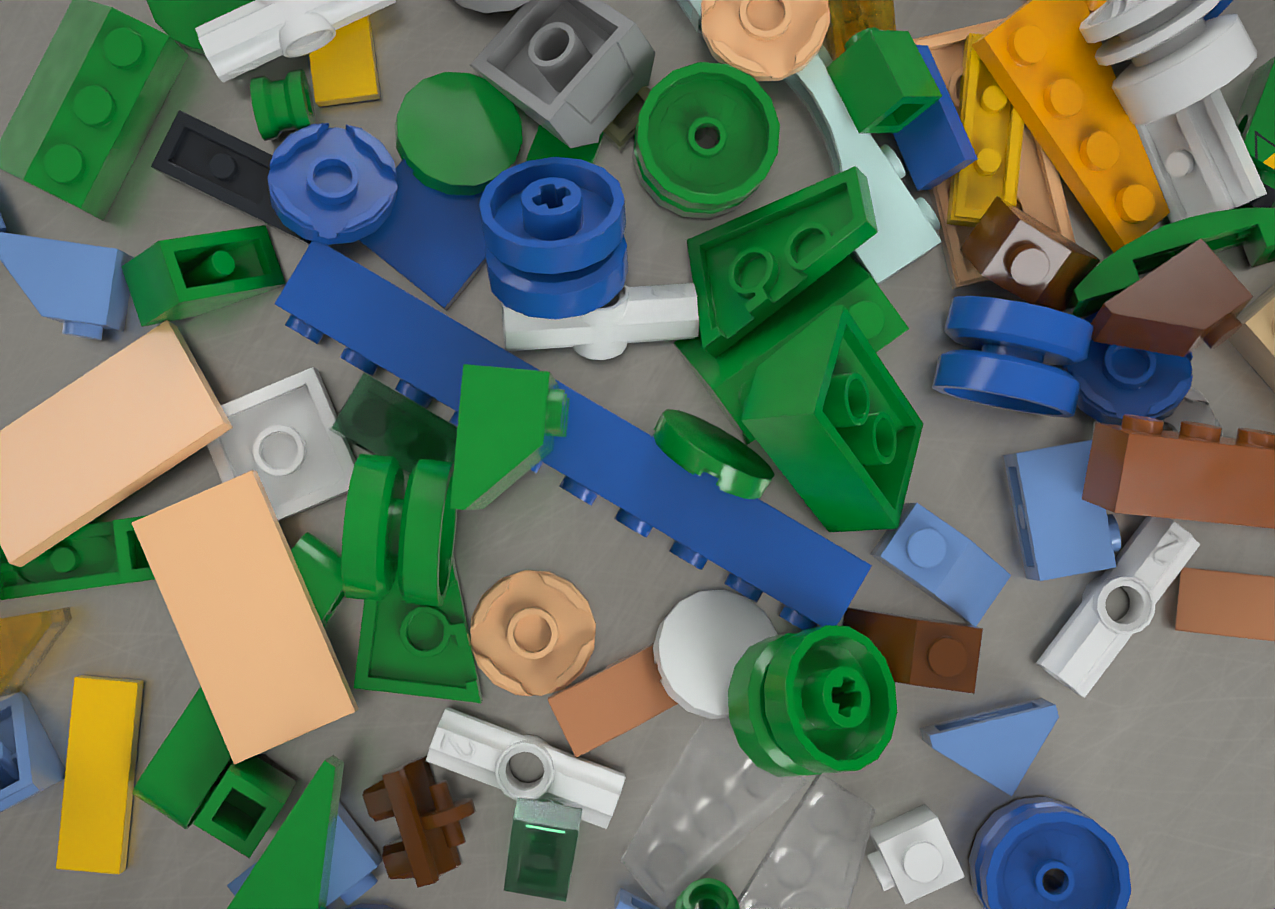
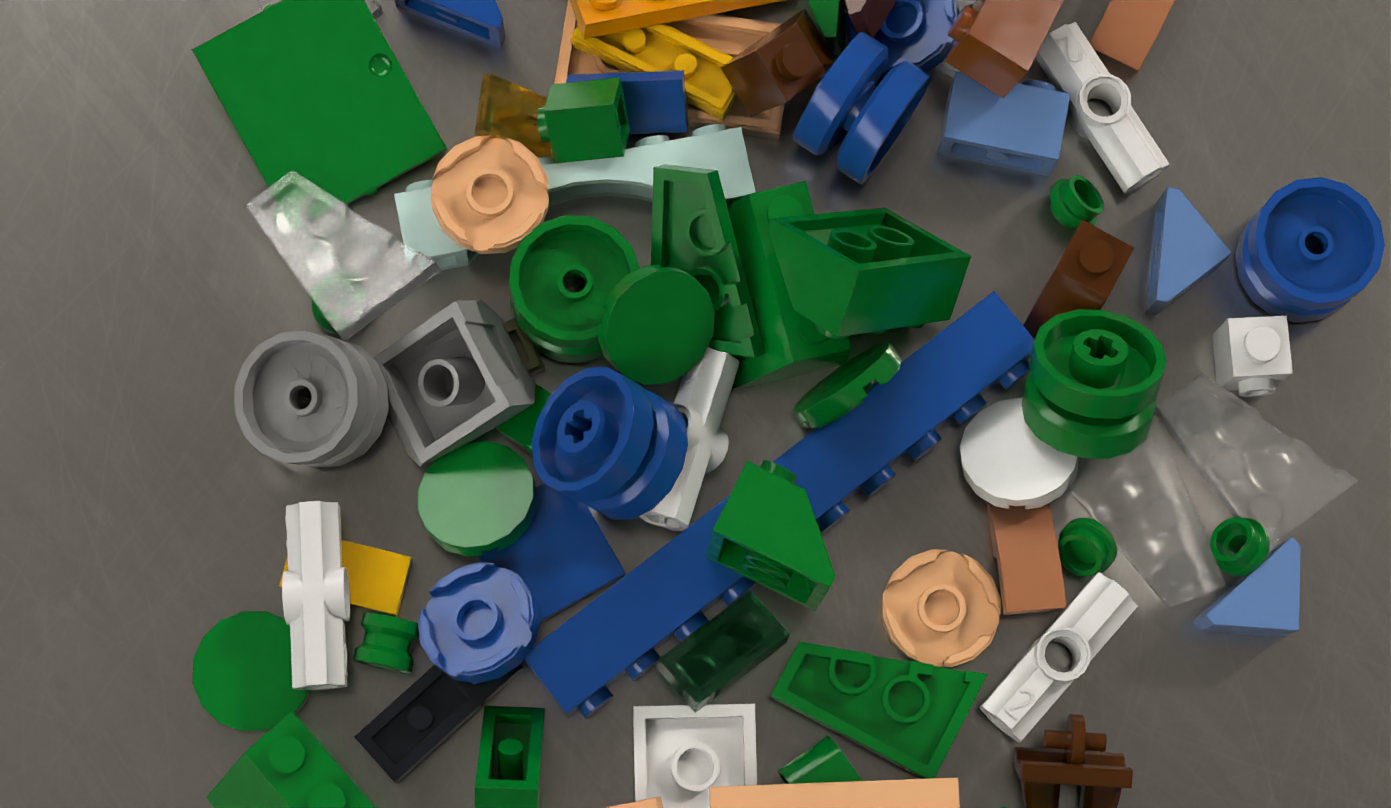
camera: 75 degrees left, 10 degrees down
green wheel [341,454,457,606] -> none
clear green plate [504,797,583,902] -> none
medium blue slope [870,503,1011,626] -> none
none -> green tile [597,265,715,385]
none -> green plate [1050,175,1104,229]
none -> green plate [1058,518,1117,577]

